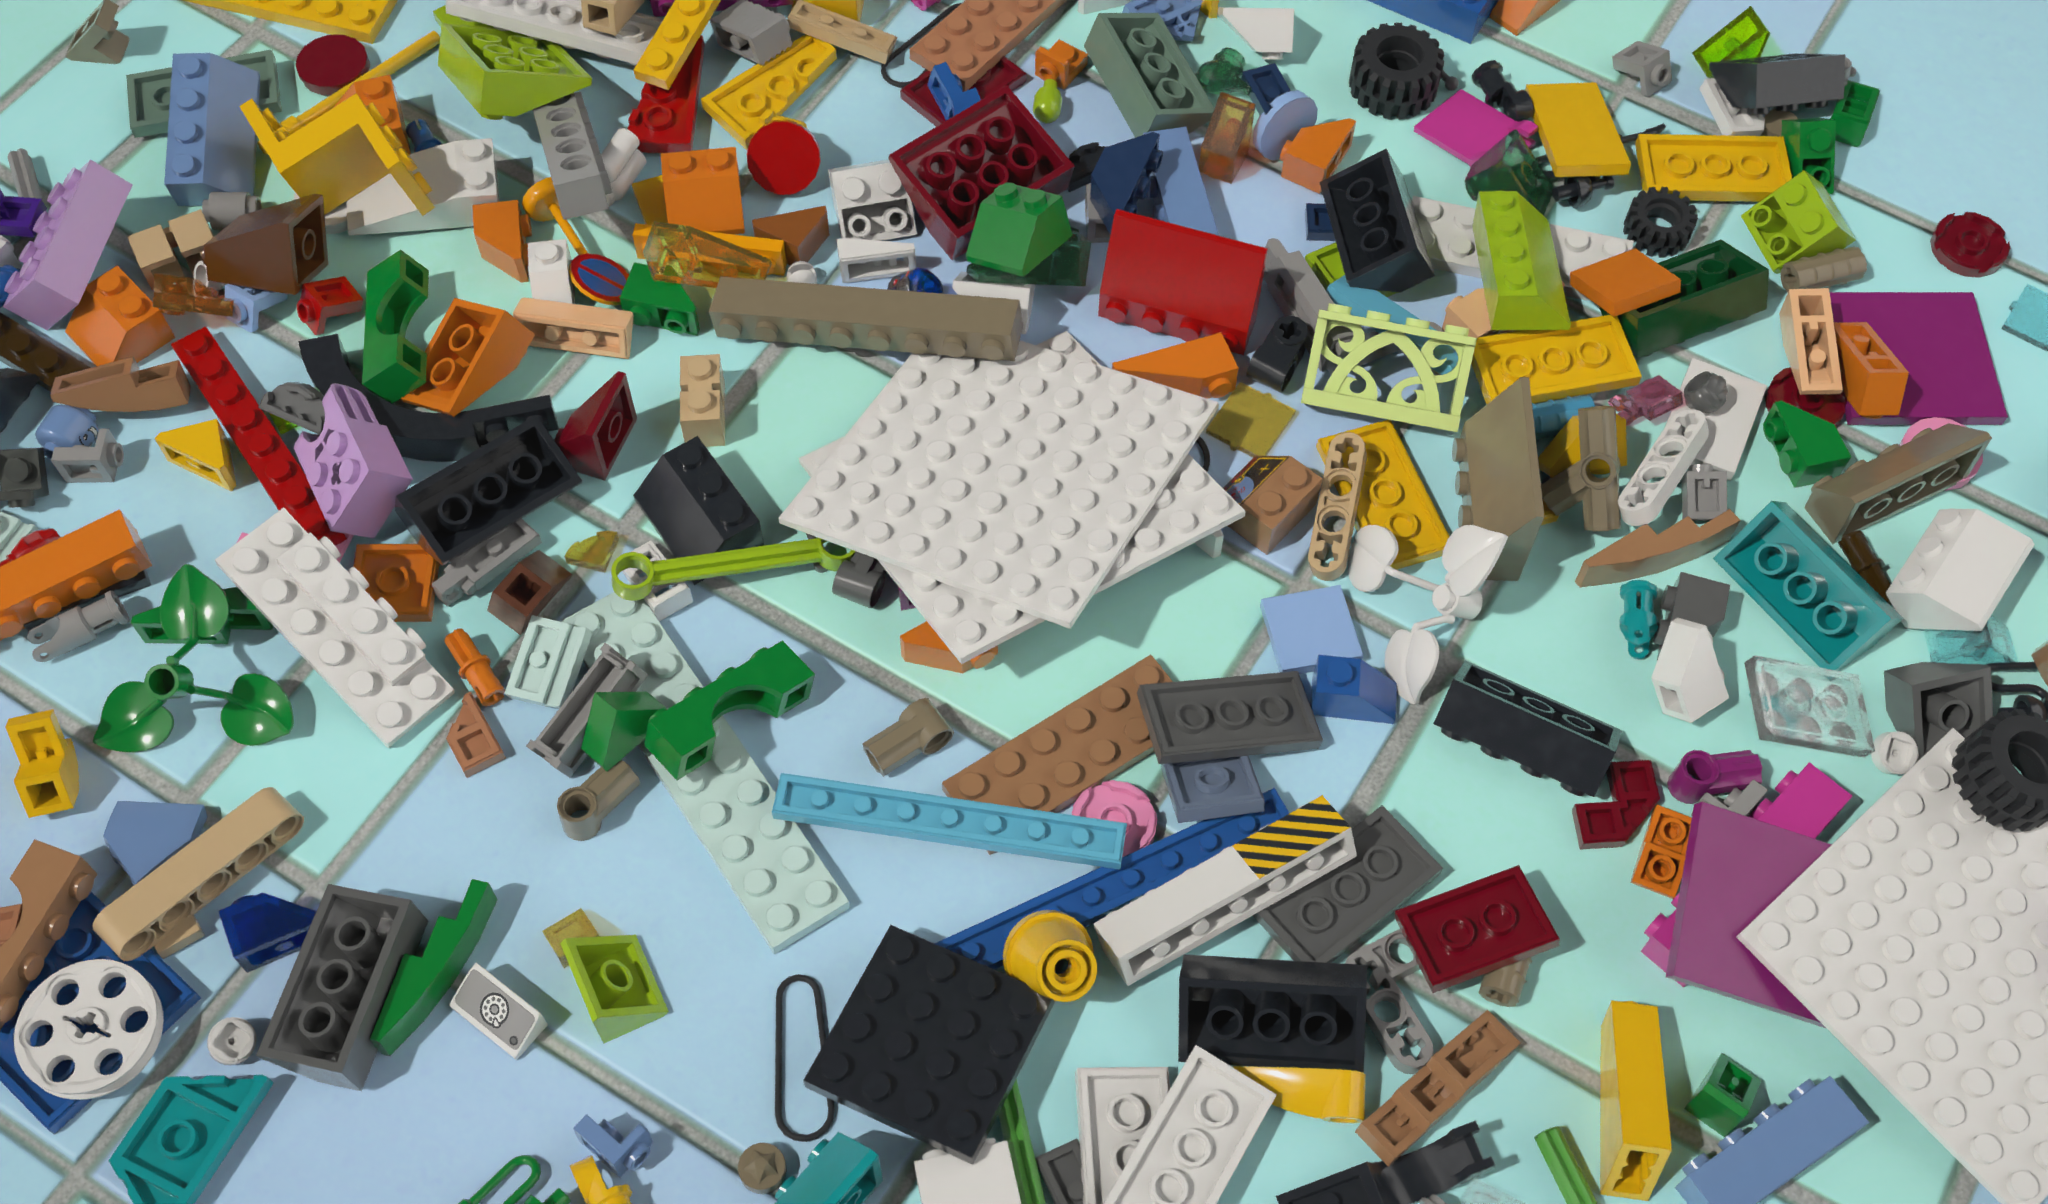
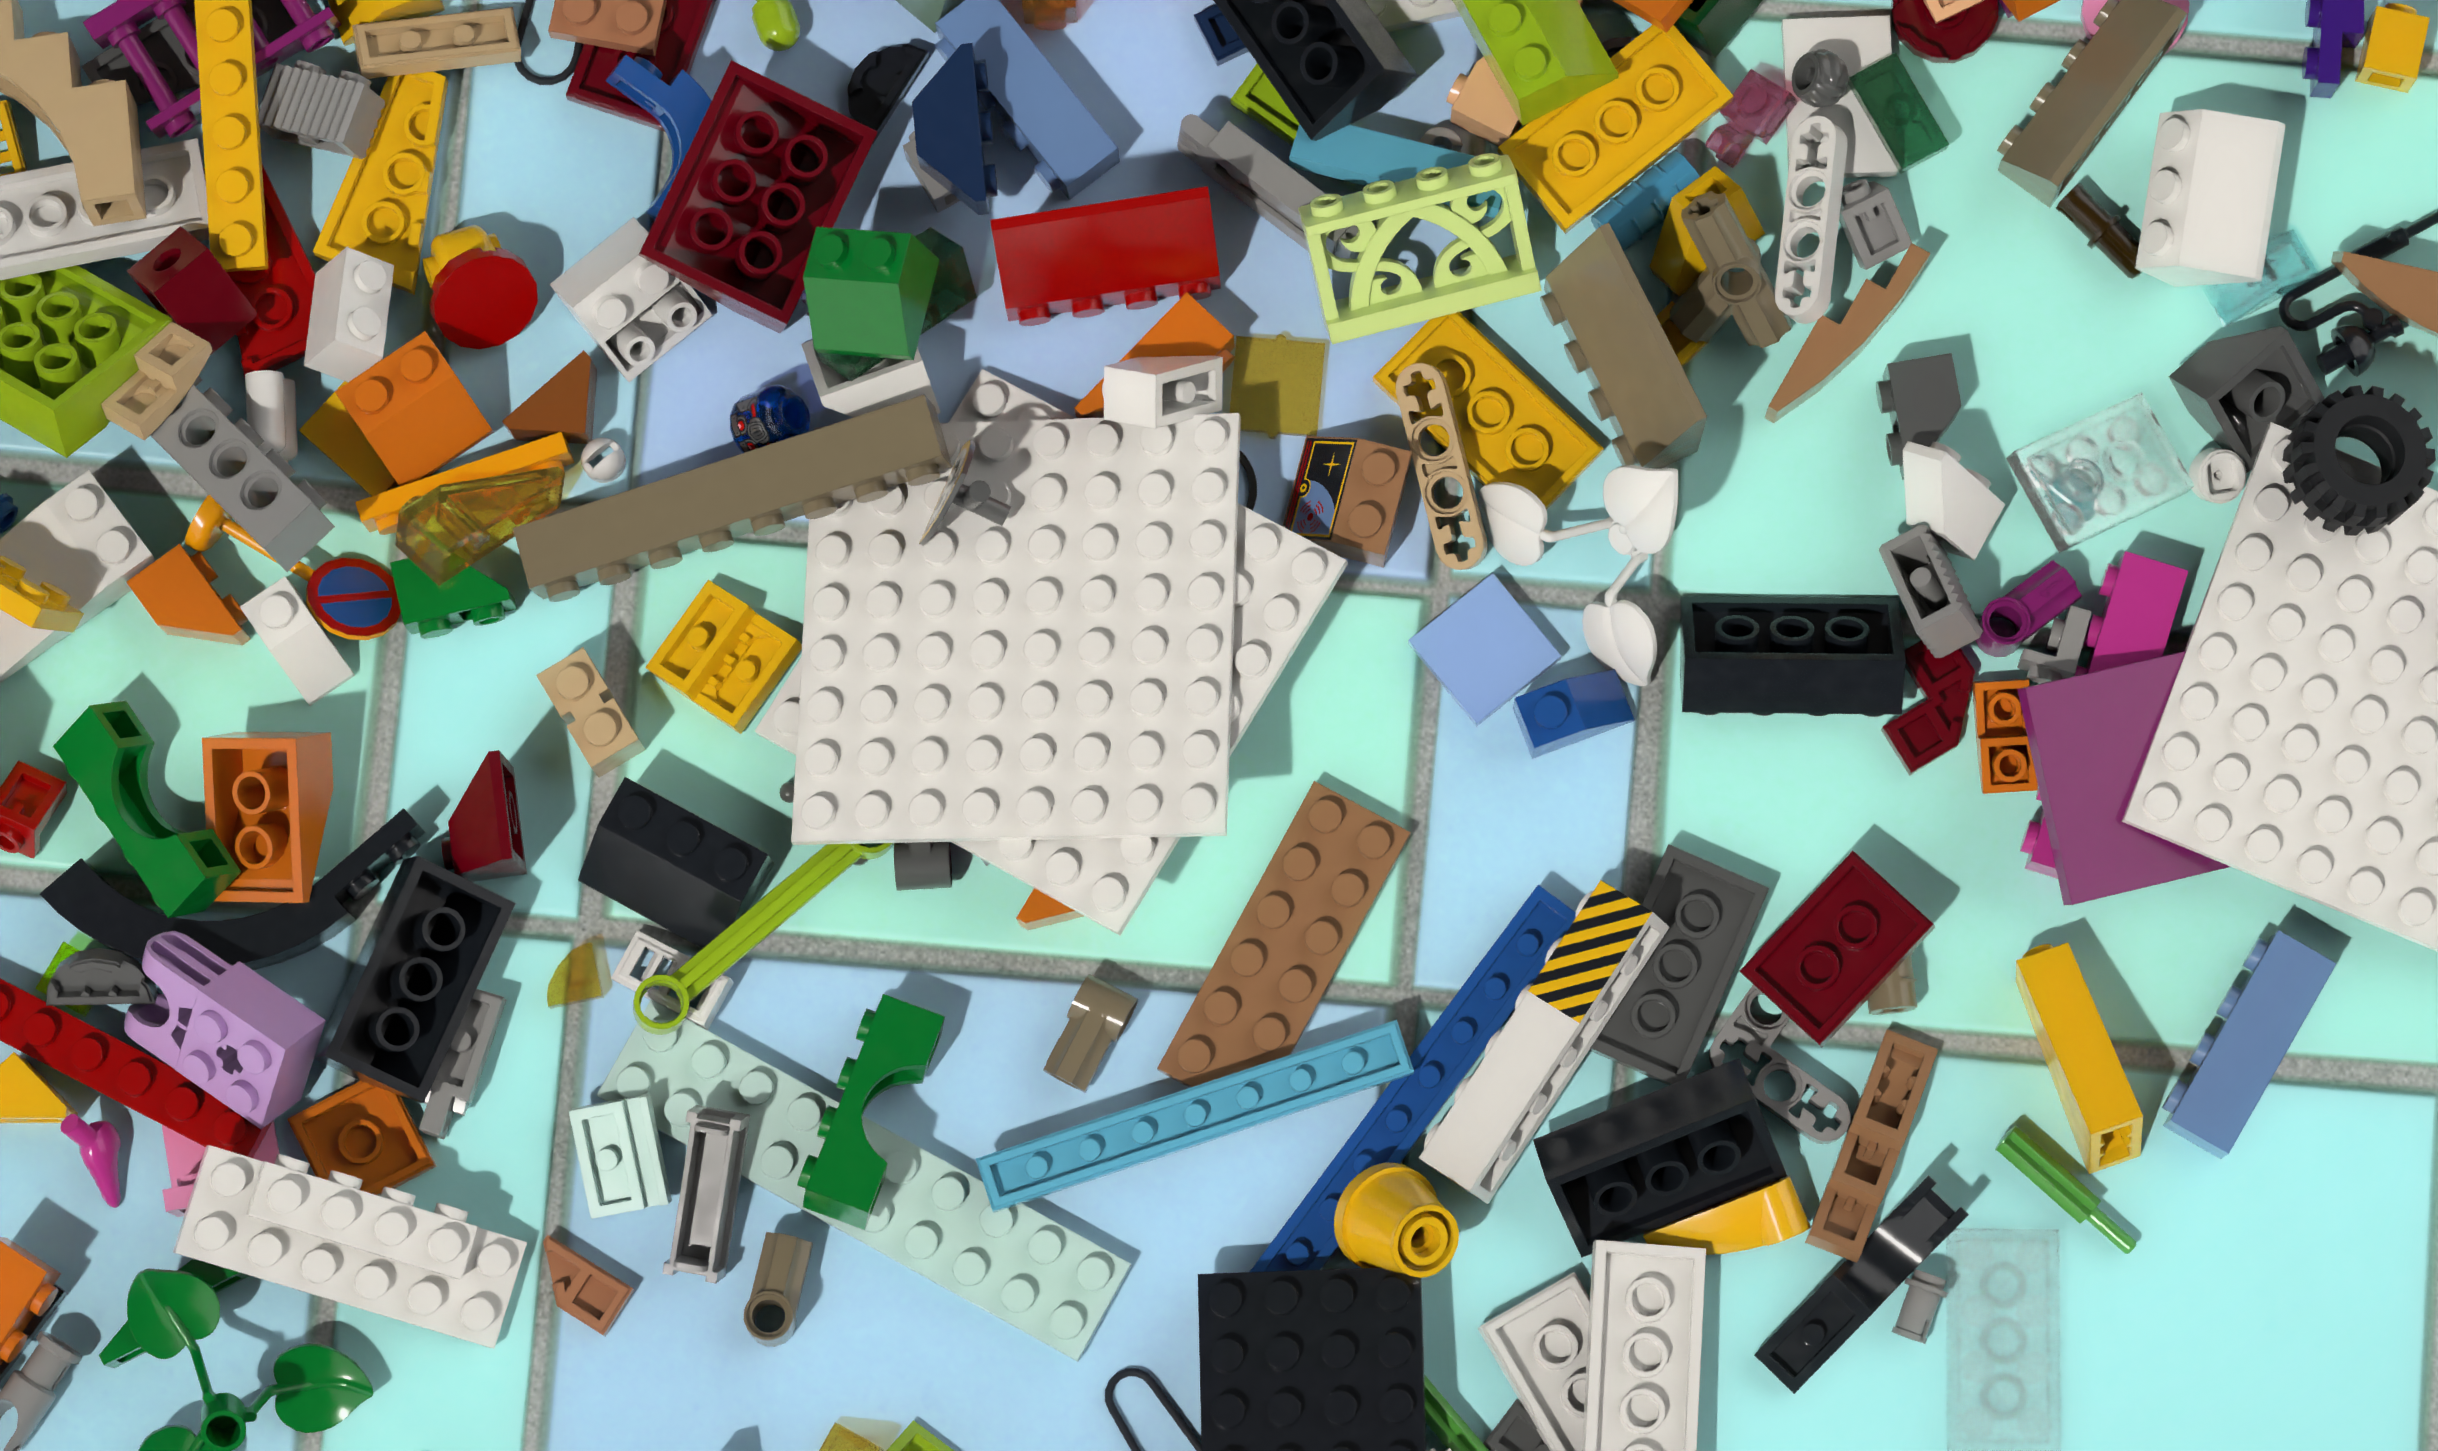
camera: 20 degrees left, 20 degrees up
orange axle [445,628,506,707] -> none
copper slope [487,550,572,635] -> none
light nougat slope [513,298,633,359] -> none
green slope [581,691,666,772] -> none
white slope [836,238,917,283] -> none
bright pink tile [1072,780,1158,857] -> none
dark grey tile [1137,671,1323,764] -> none
sand blue tile [1161,756,1264,823] -> none
black piece [1246,316,1308,393] -> none
teal piece [1619,580,1658,659] -> none
green slope [1684,1053,1762,1137] -> none
teal slope [1713,501,1904,676] -> none
green slope [1763,401,1851,488] -> none
none -> dark pink animal [60,1114,121,1208]
none -> tan slope [101,321,213,441]
none -> dark red piece [127,226,257,355]
none -> white brick [304,247,394,382]
none -> yellow slope [645,580,802,734]
none -> dark grey shield [919,440,1011,546]
none -> white slope [1102,356,1223,429]
none -> clear green plate [1848,53,1949,174]
none -> light grey brick [1879,524,1983,658]

